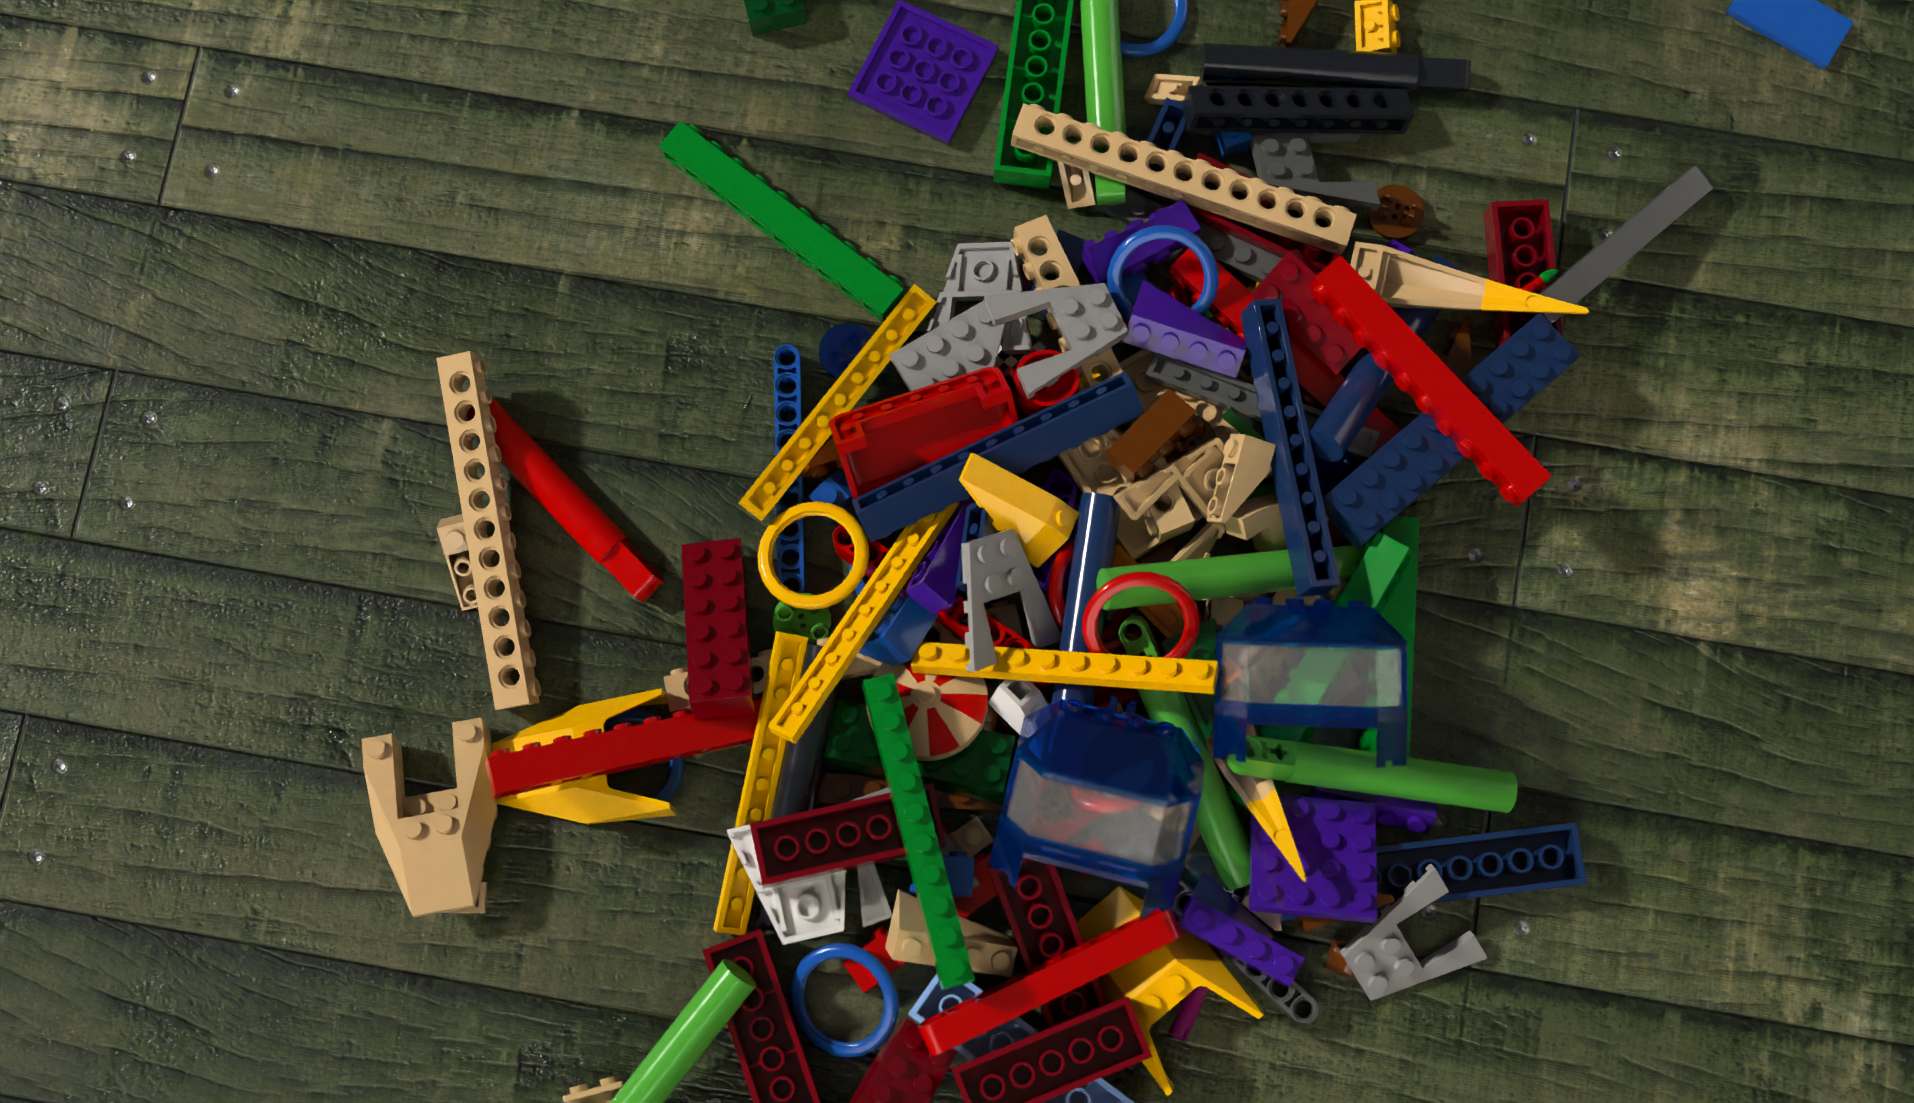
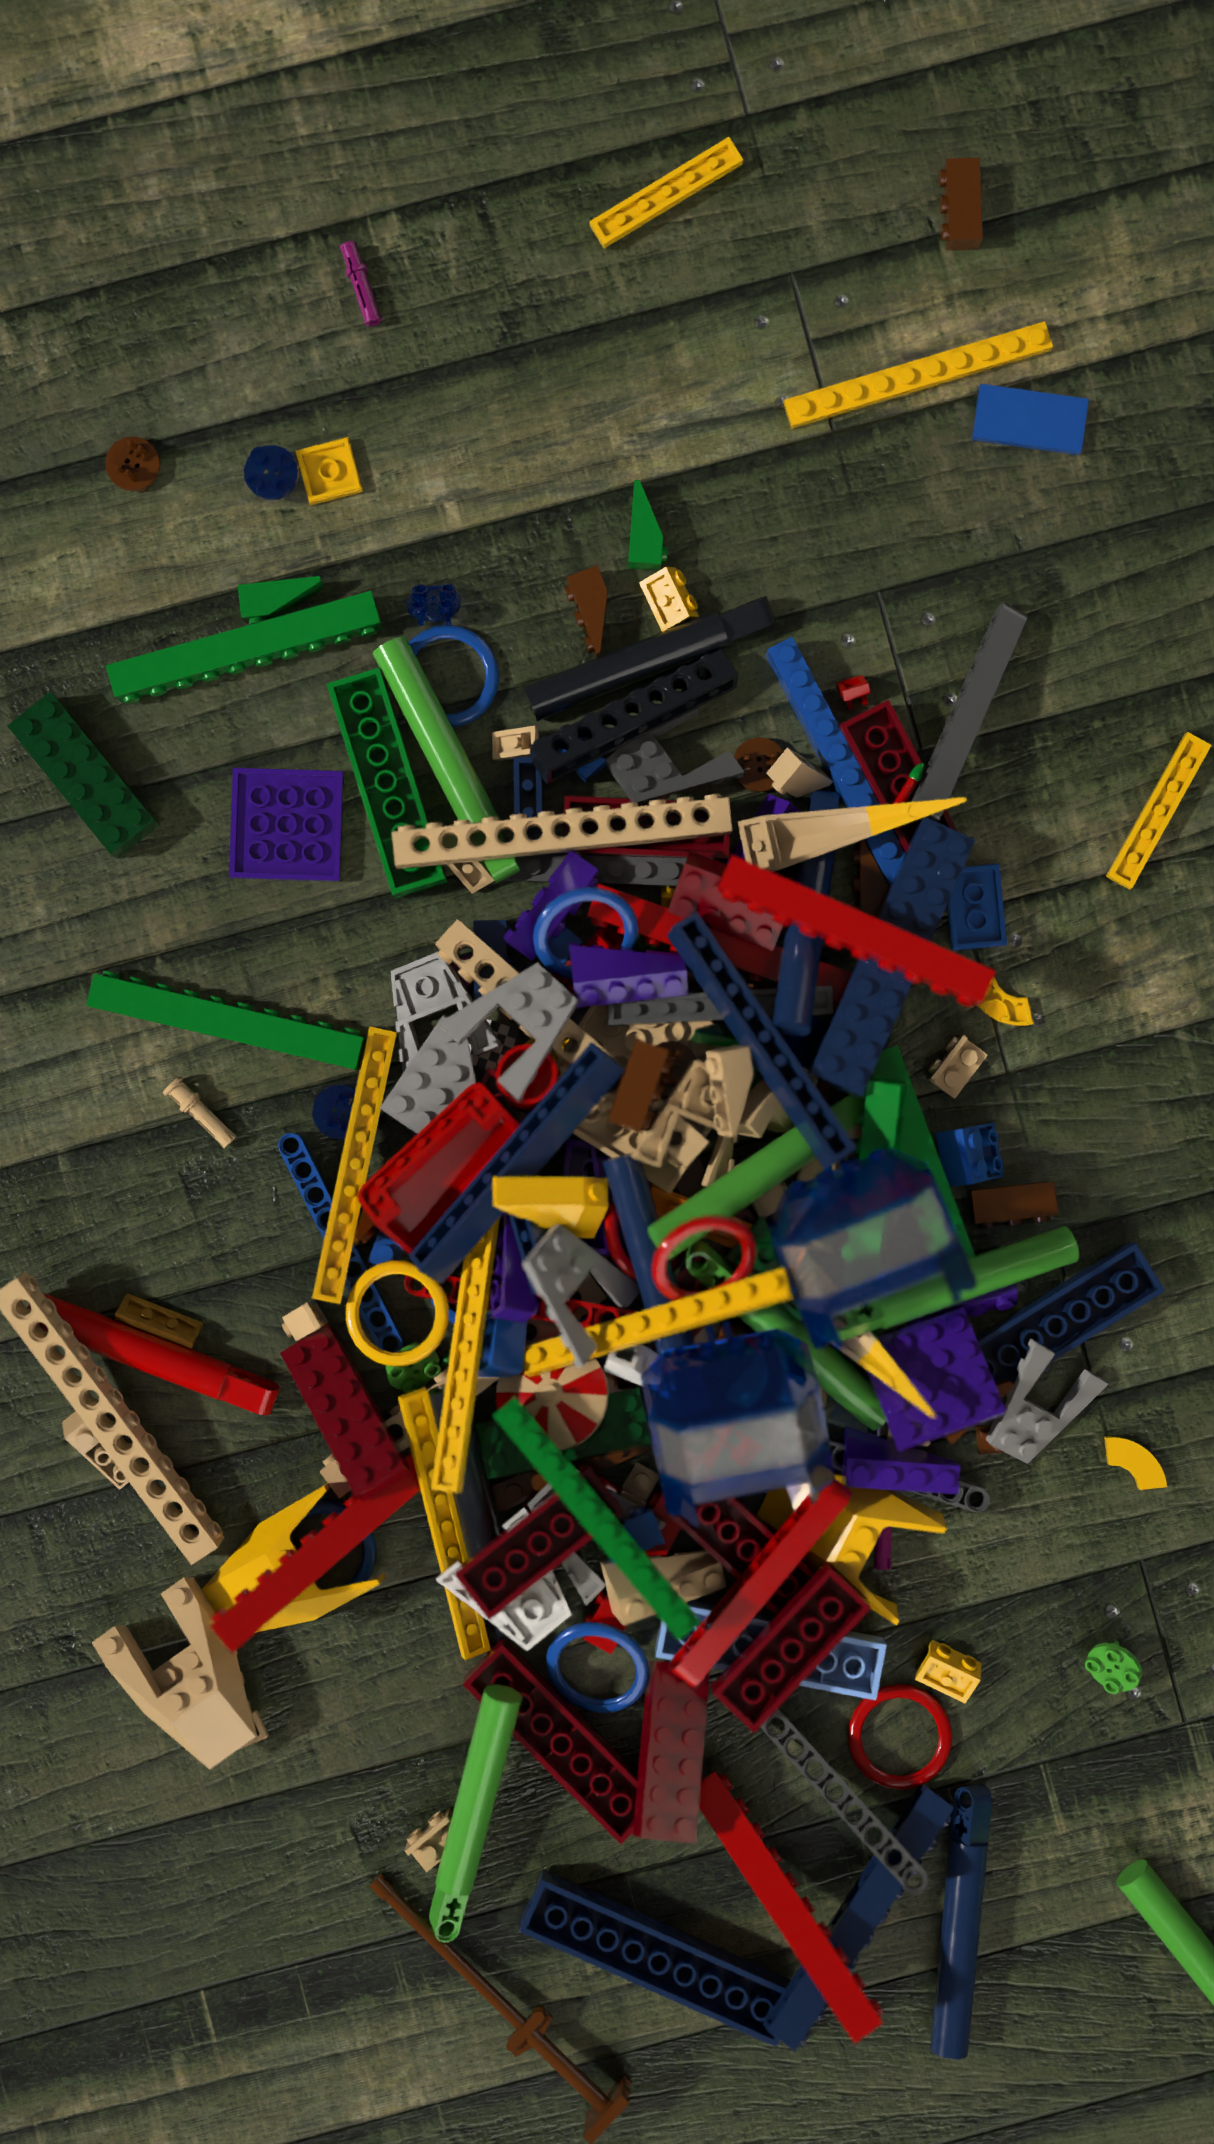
camera: 25 degrees left, 10 degrees up
none -> pearl gold plate [114,1293,204,1350]
none -> tan pin [163,1076,237,1149]
none -> tan slope [282,1299,328,1341]
none -> blue brick [766,637,905,888]
none -> tan slope [767,747,833,798]
none -> red tile [836,675,871,710]
none -> tan bracket [927,1035,988,1099]
none -> blue slope [936,1123,1004,1187]
none -> blue tile [947,864,1007,951]
none -> reddish brown brick [967,1181,1058,1229]
none -> yellow tile [978,977,1034,1026]
none -> yellow tile [1104,1436,1167,1490]
none -> yellow plate [1106,732,1212,890]

